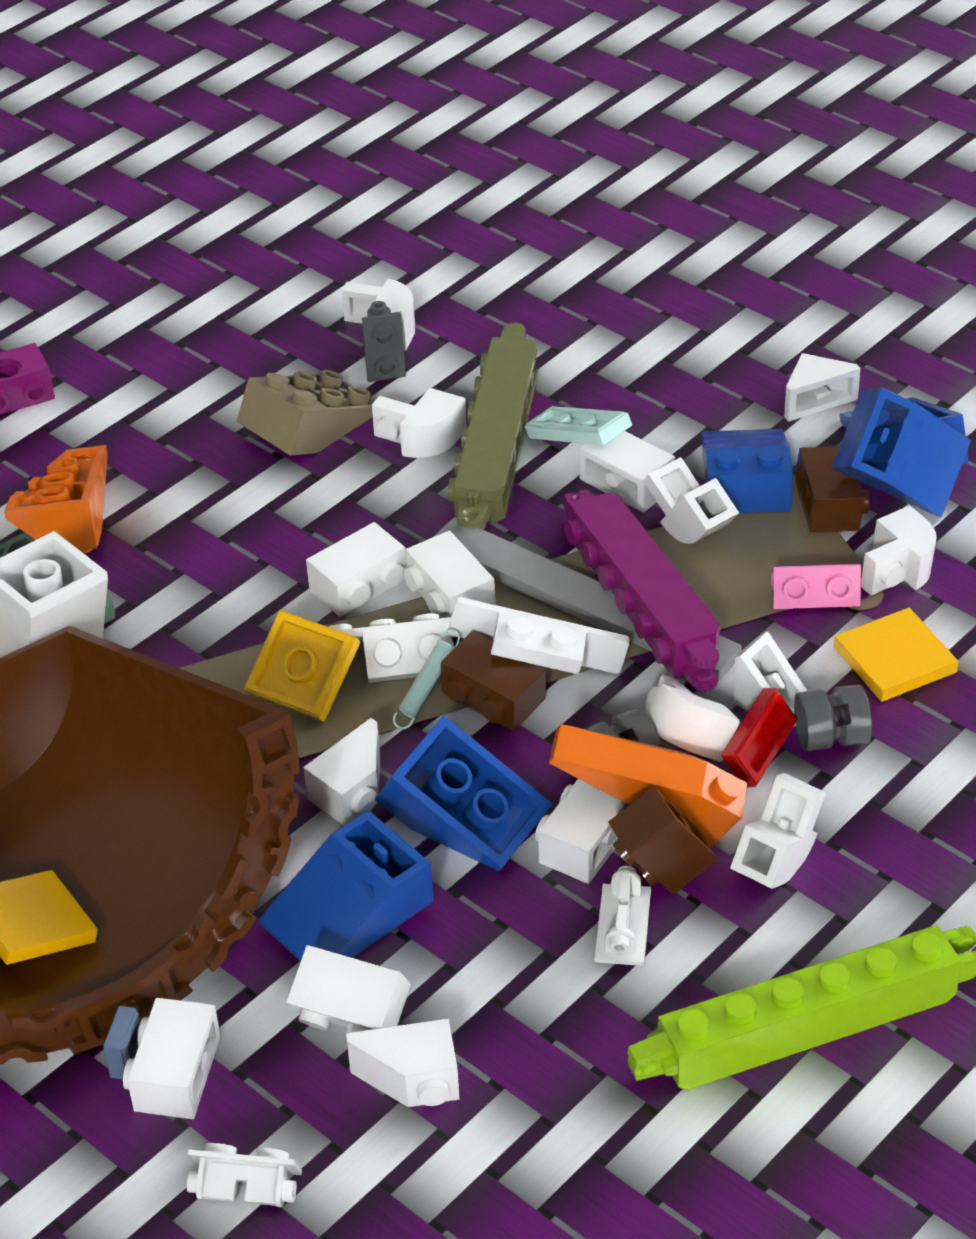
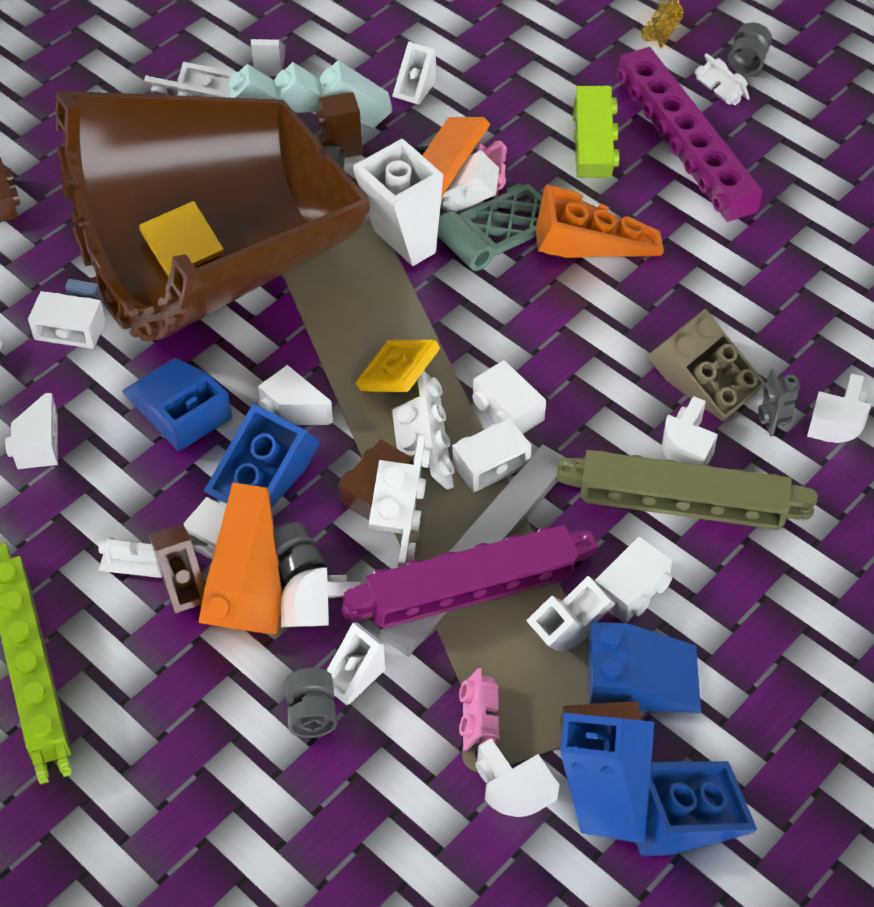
camera: 90 degrees right, 10 degrees up
white brick [286,945,411,1035] -> none
light aqua piece [393,629,460,729] -> none
light aqua tile [524,406,632,445] -> none
red tile [721,688,798,787] -> none
white brick [730,773,826,889] -> none
white slope [784,353,861,422] -> none
yellow tile [833,607,959,702] -> none

